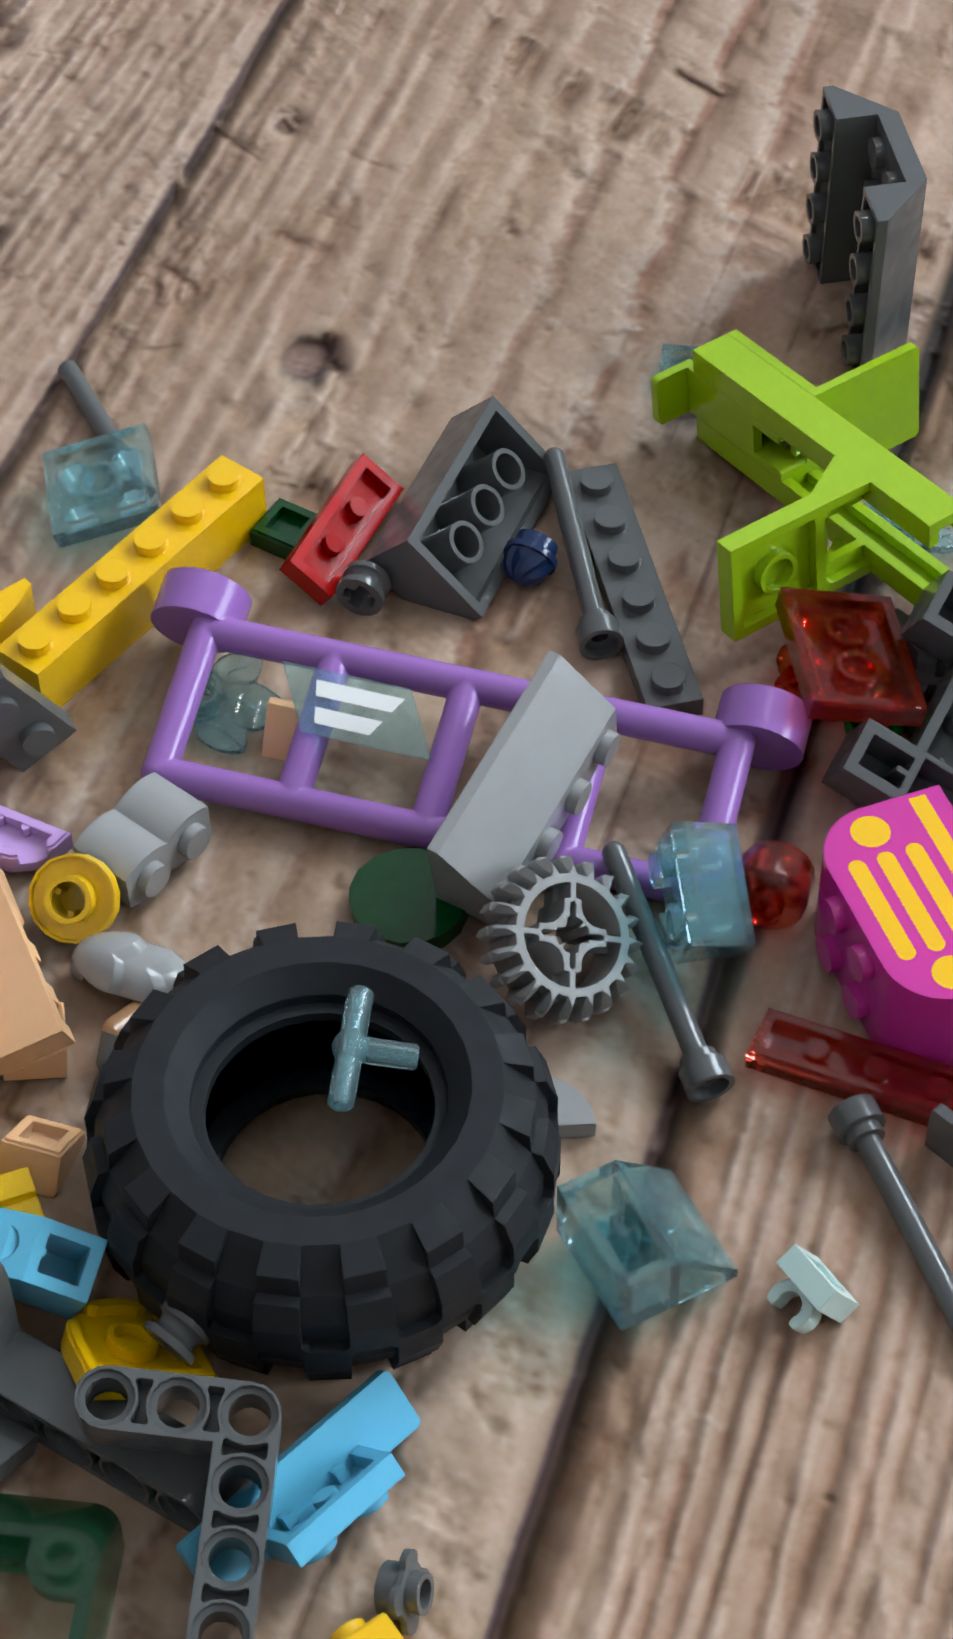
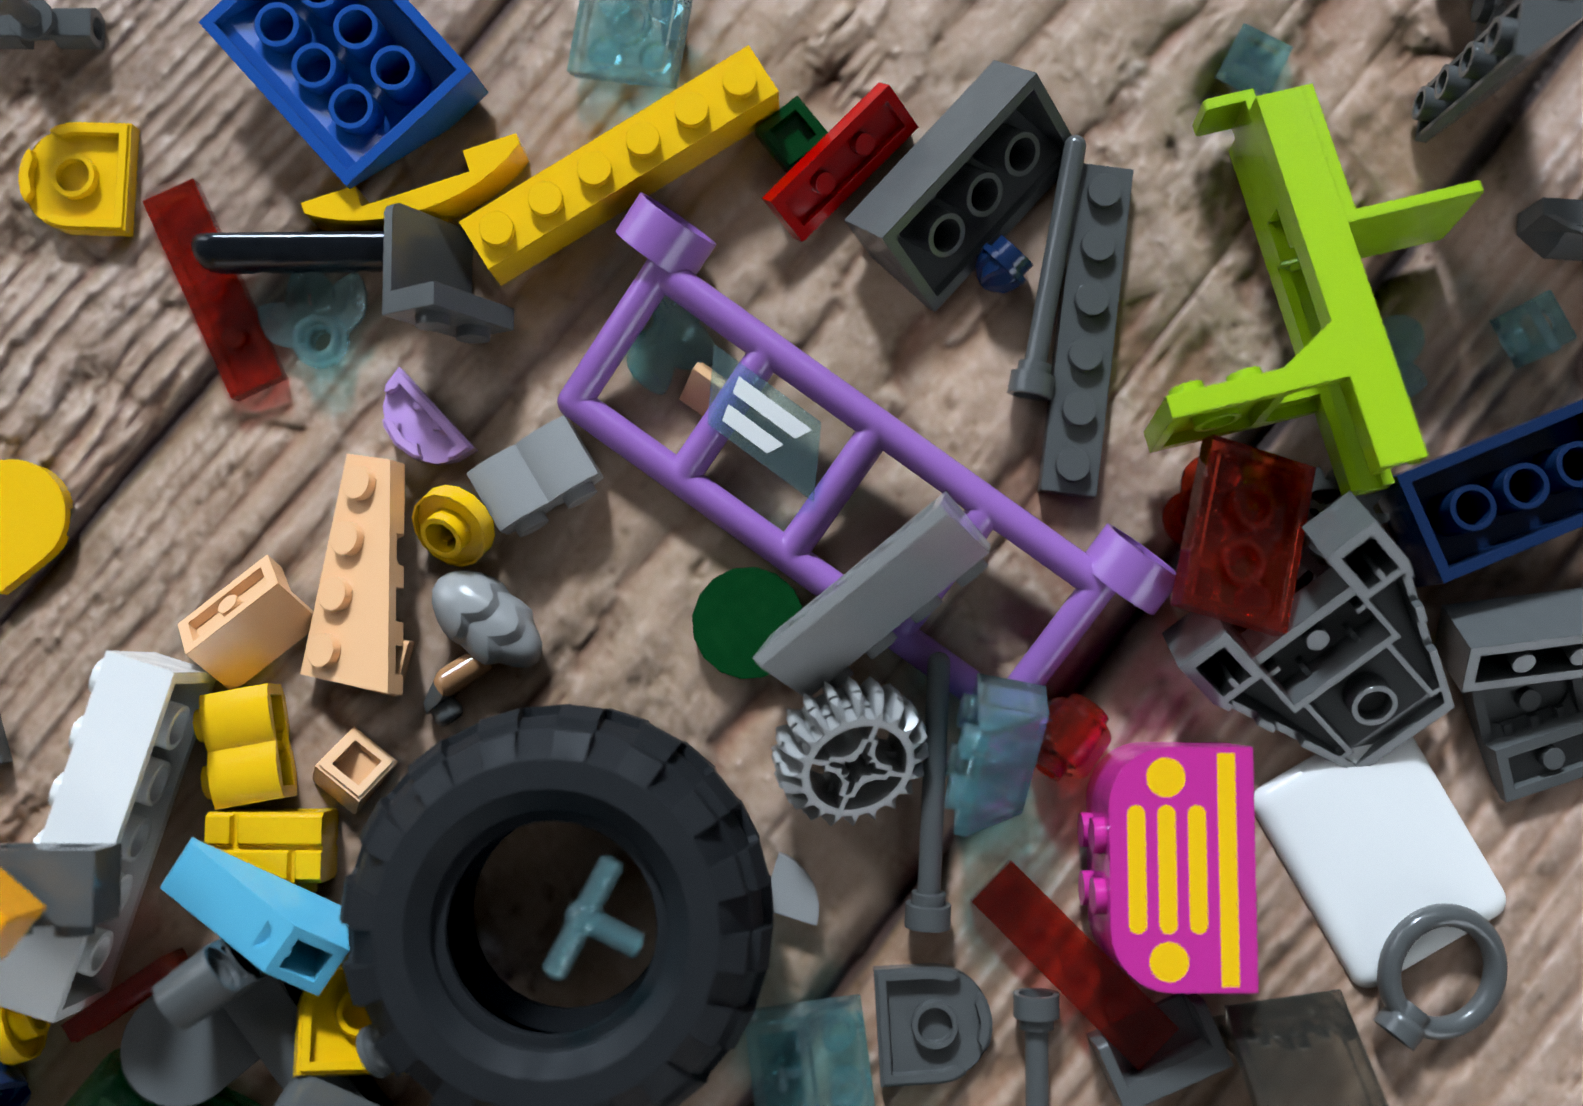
camera: 20 degrees right, 35 degrees up
dark grey bush [335,560,392,616] -> none
none -> dark grey tile [873,963,992,1087]

